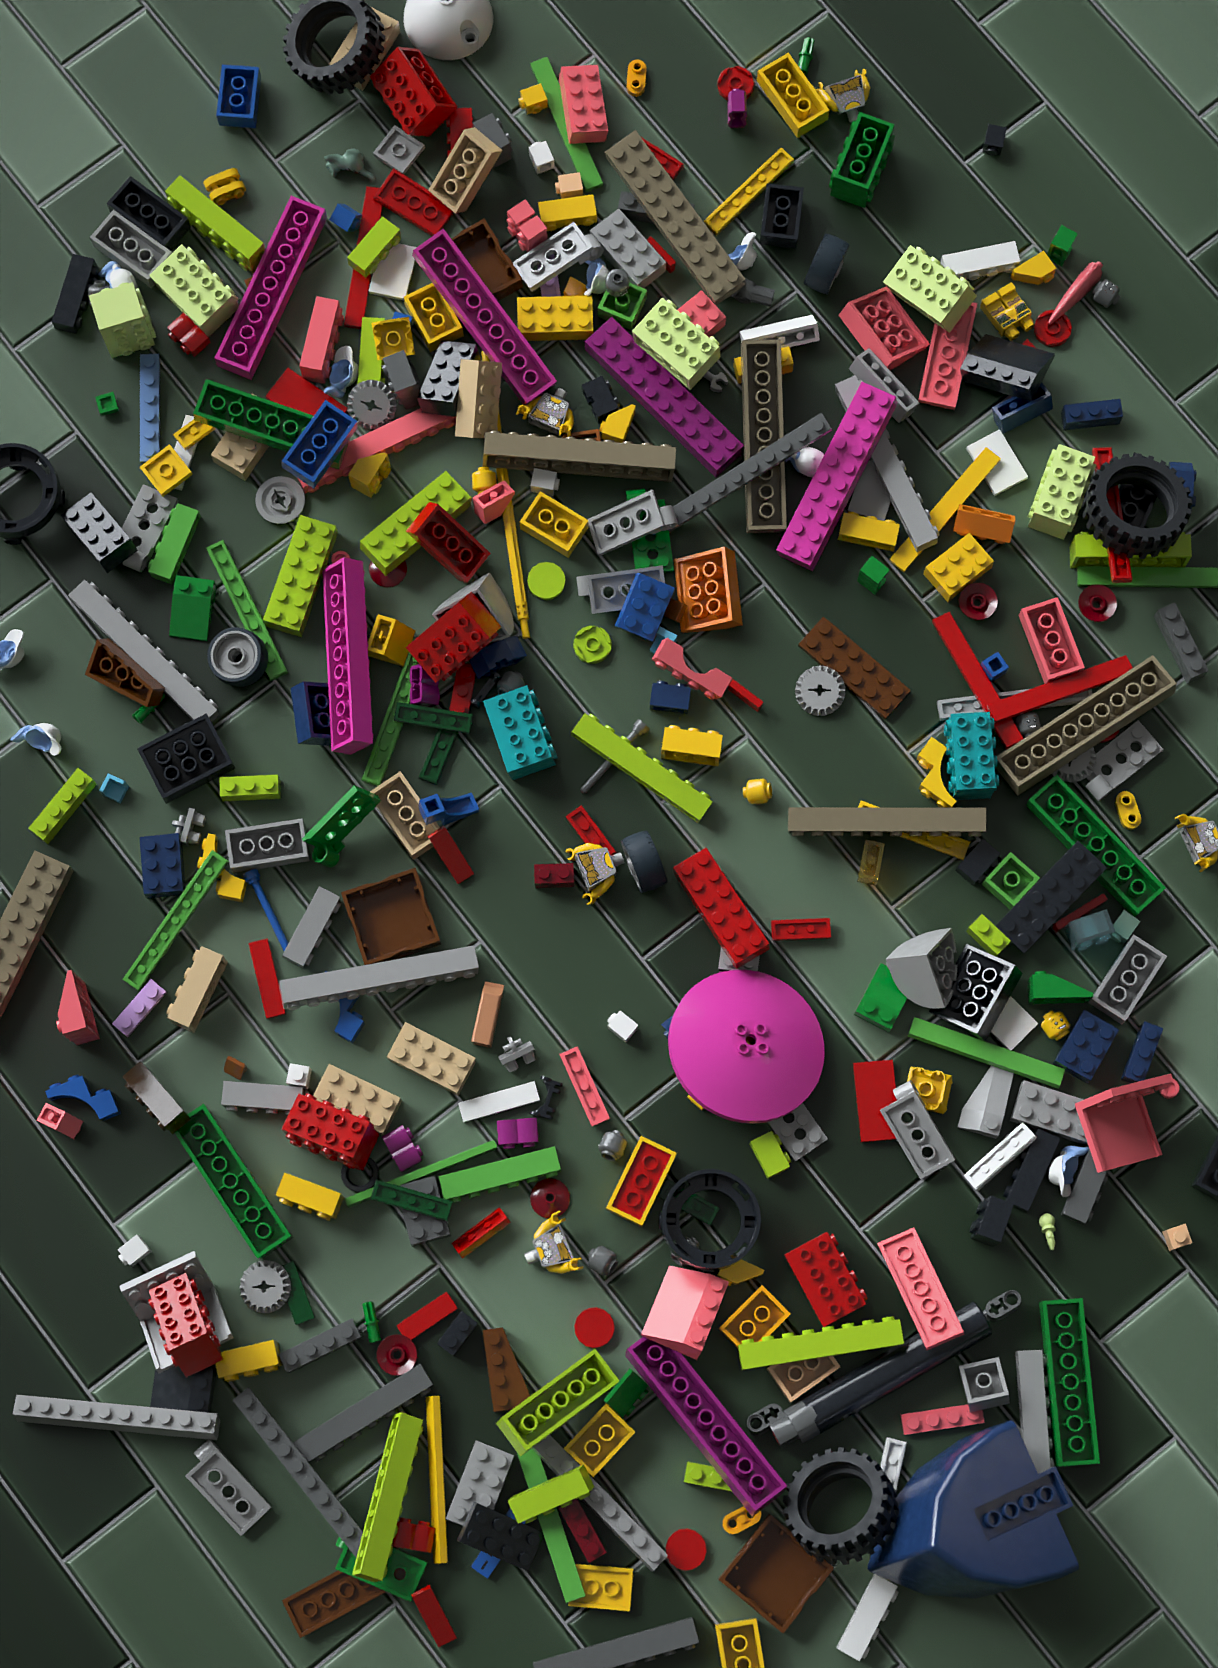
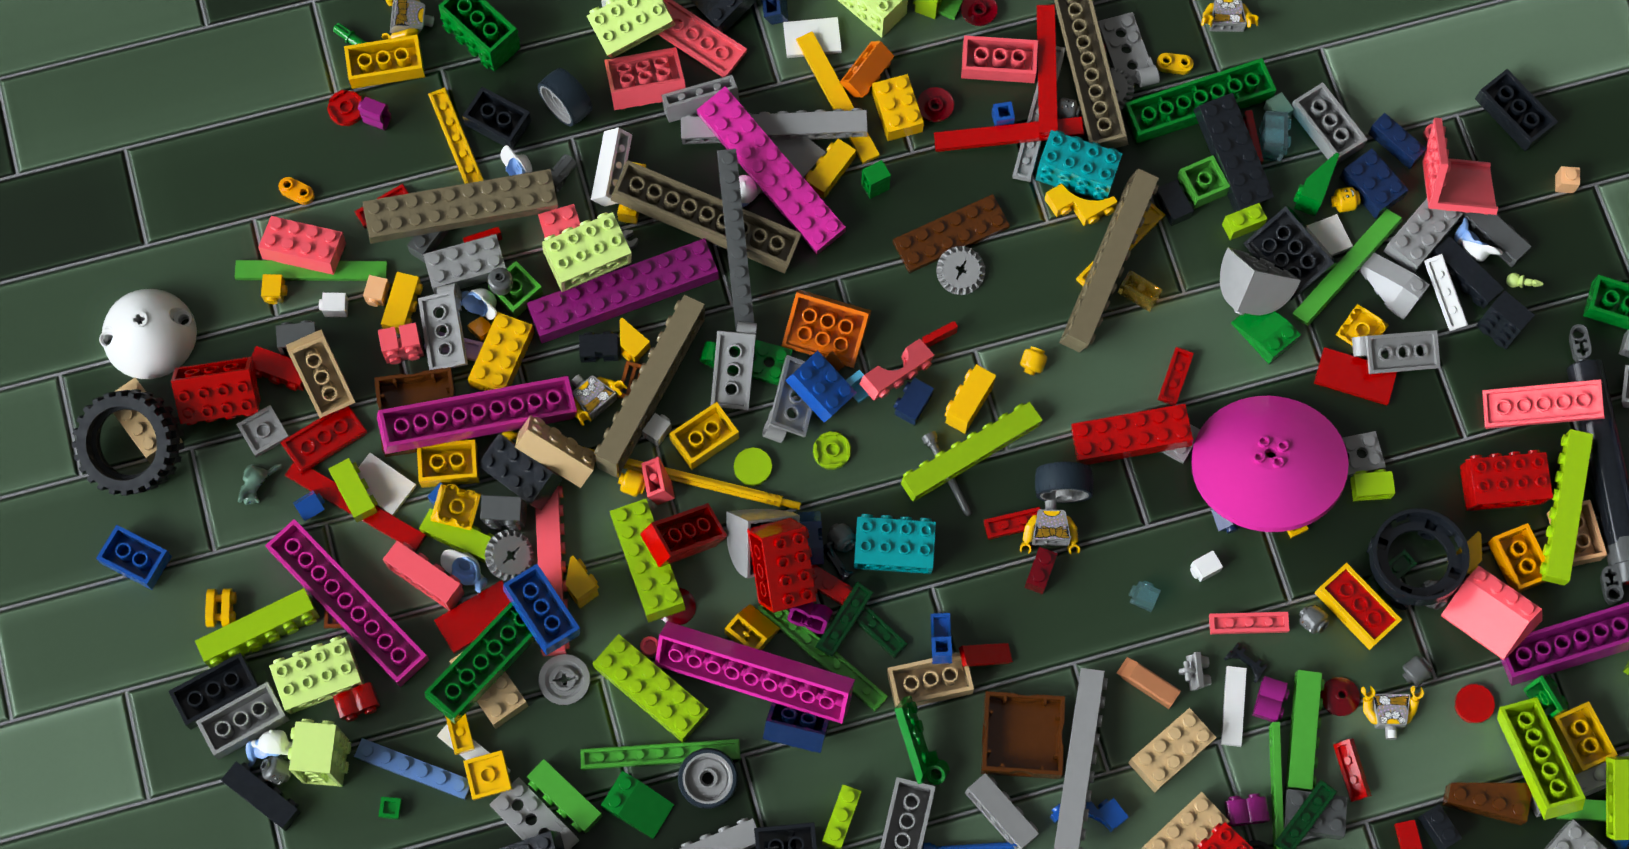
camera: 70 degrees left, 5 degrees down
none -> clear light blue brick [1128,581,1161,612]

